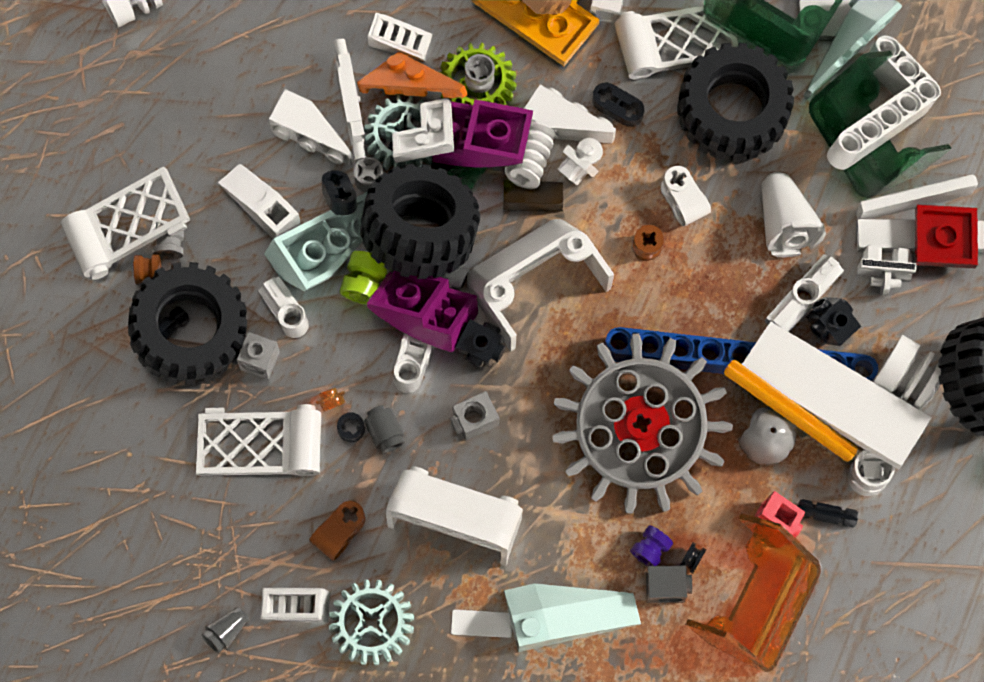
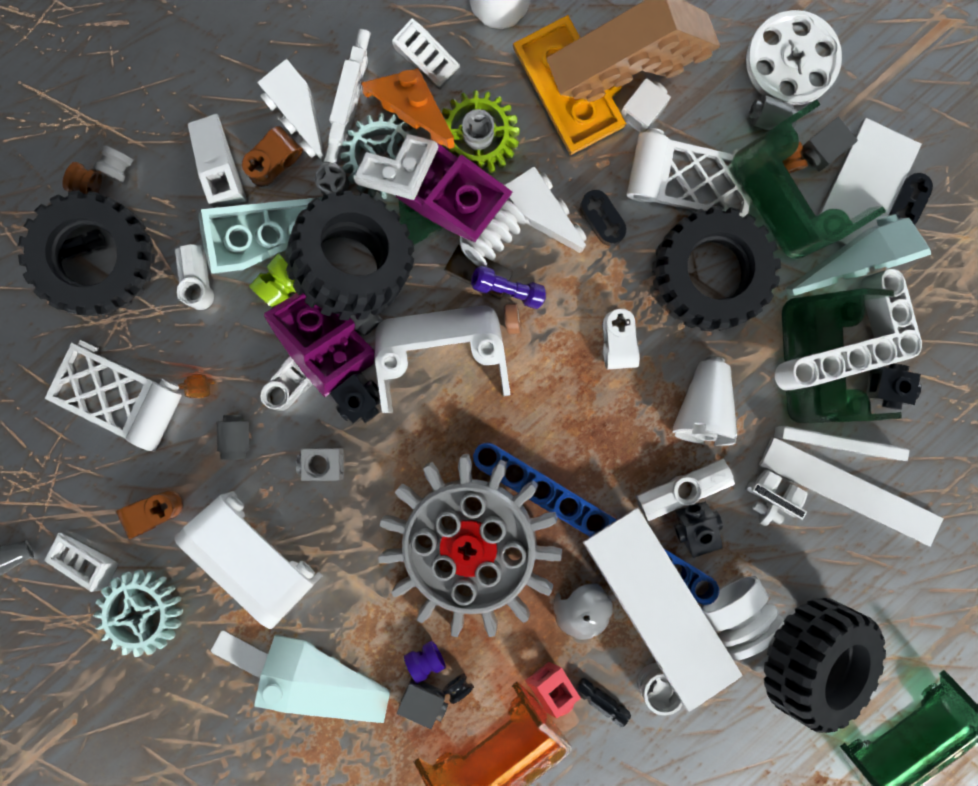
camera: 20 degrees right, 15 degrees up
white piece [61,167,190,280] -> none
light grey brick [237,332,280,380] -> none
black beam [322,170,357,216] -> none
black bush [337,412,365,443] -> none
white hips [558,138,603,185] -> none
dark orange wheel [632,225,664,261] -> none
light orange axle [724,360,858,462] -> none
red plate [915,204,978,269] -> none
none -> dark orange piece [242,126,303,187]
none -> dark purple piece [471,265,546,309]
none -> nougat tile [504,303,521,335]
none -> black brick [865,363,922,410]

